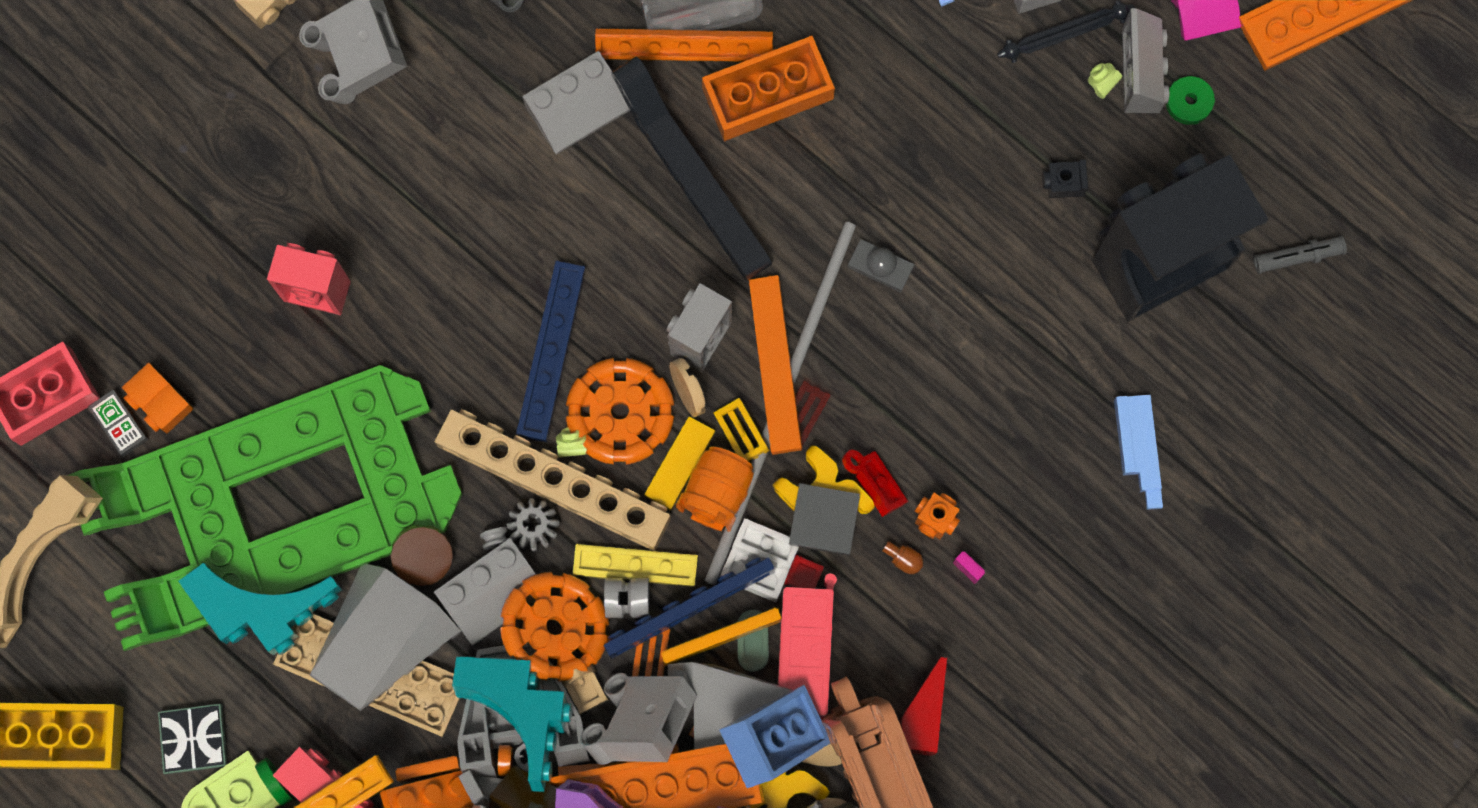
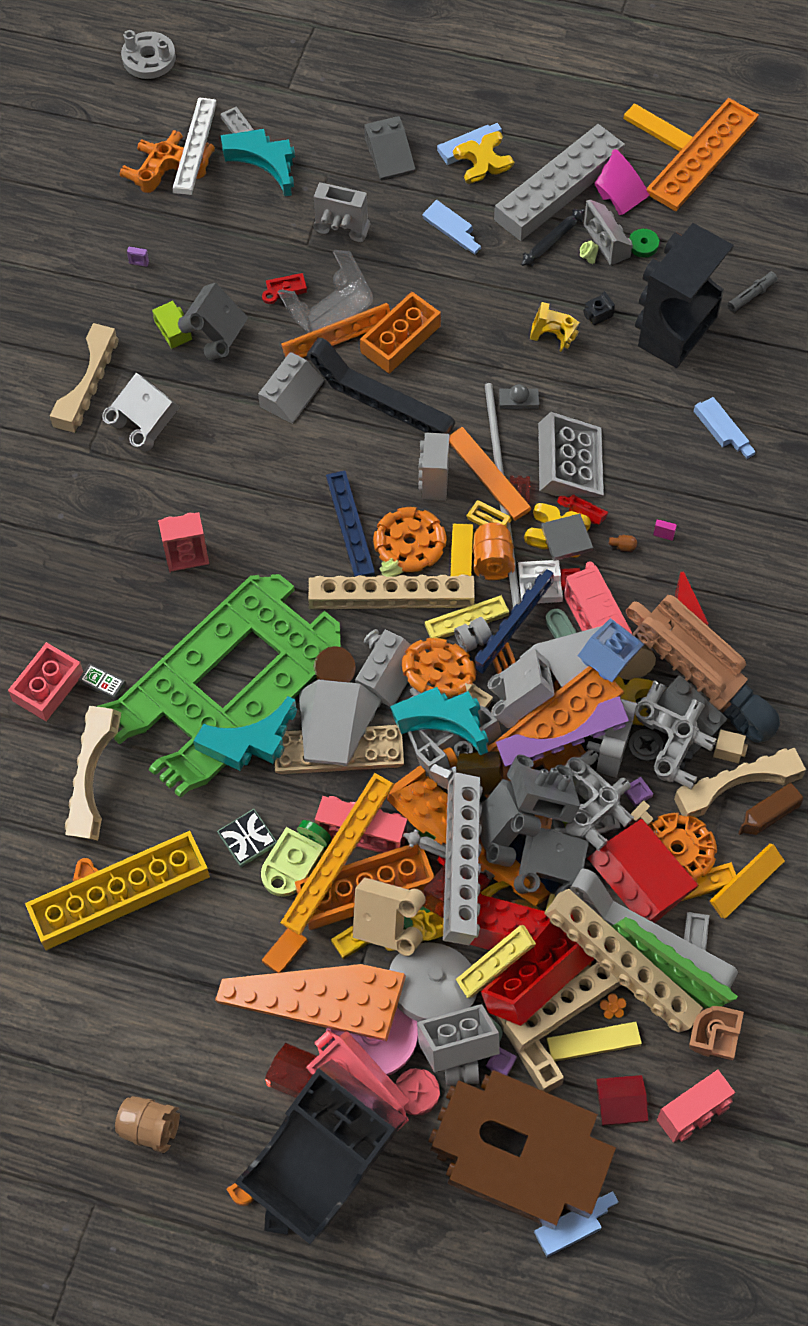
camera: 25 degrees left, 15 degrees down
orange brick [122,363,193,434] -> none
light grey gear [507,498,559,551] -> none
light orange tile [661,608,782,666] -> none
tan tile [669,358,706,417] -> none
orange brick [914,493,960,540] -> none
none -> yellow tile [530,302,580,352]
none -> light grey slope [538,412,604,497]

